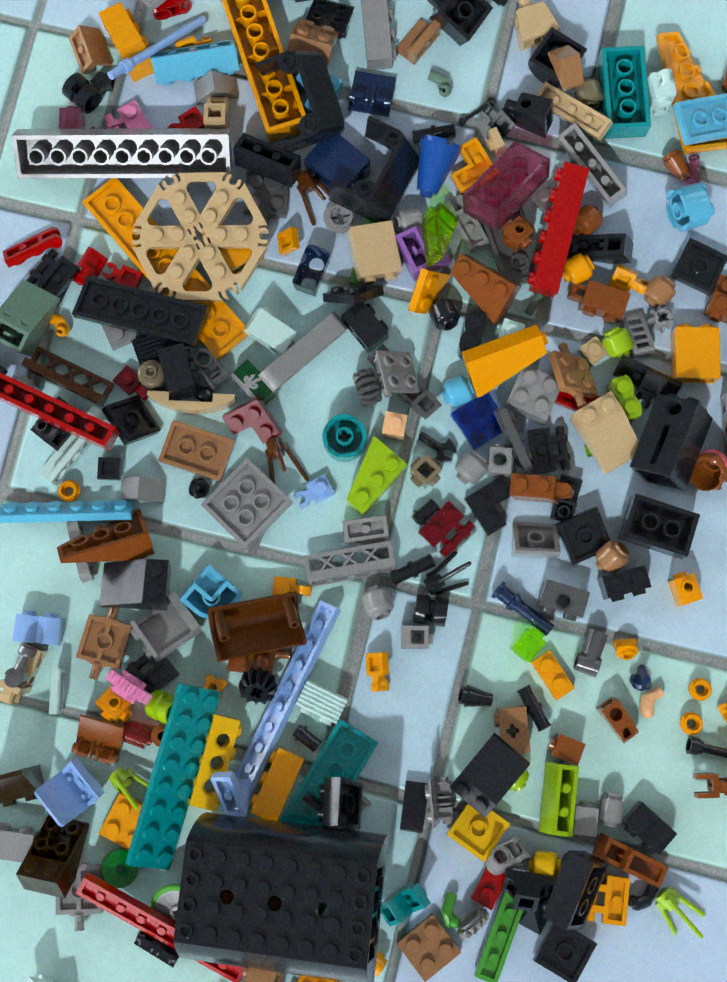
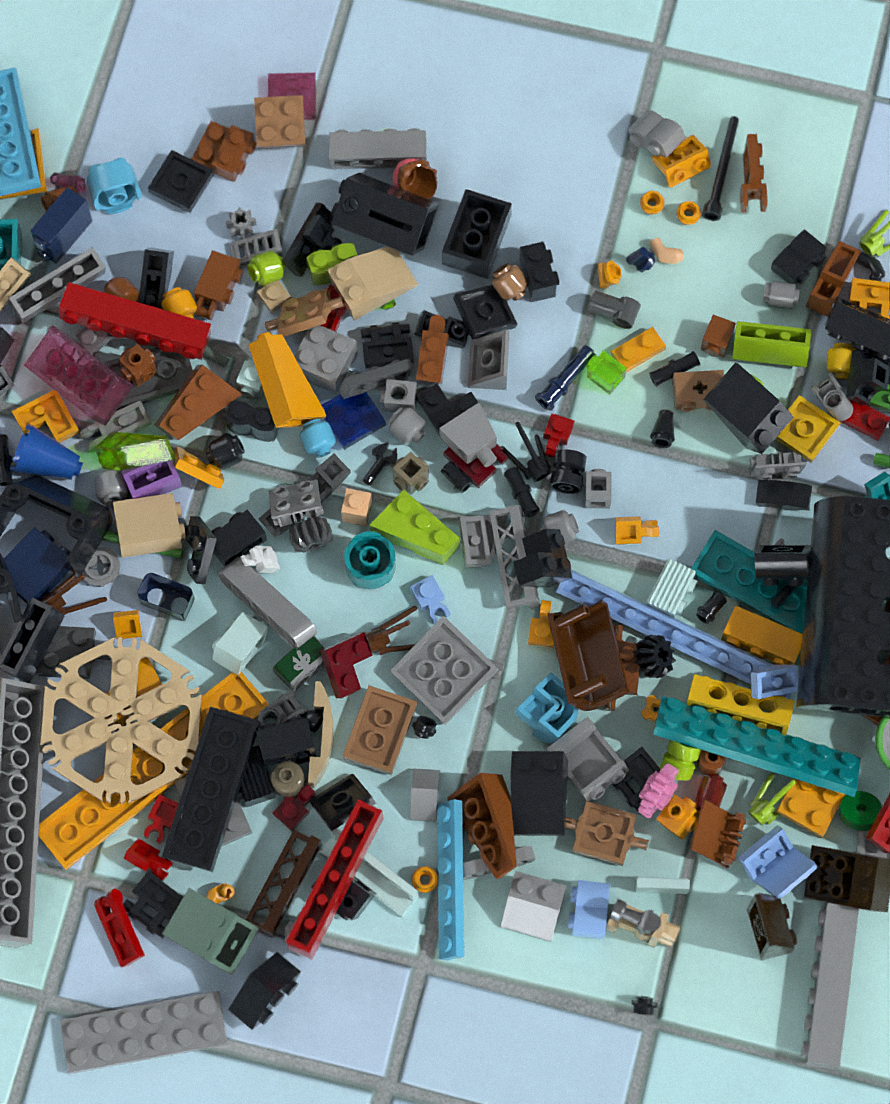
camera: 90 degrees left, 10 degrees down
black plate [97,457,122,481] -> none
tan plate [486,127,505,157] -> none
dark grey brick [537,579,590,621] -> none
light grey brick [573,800,599,837] -> none
dark orange leg [596,697,639,743] -> none
light orange plate [608,264,649,295] -> none
medium nougat head [644,275,676,308] -> none
light orange brick [668,571,704,607] -> none
light orange brick [671,324,721,384] -> none
none -> dark blue brick [30,187,92,264]
none -> white plate [241,545,280,574]
none -> light grey torso [439,403,497,467]
none -> slope [501,871,567,942]
none -> black brick [513,529,573,587]
none -> red plate [543,413,575,458]

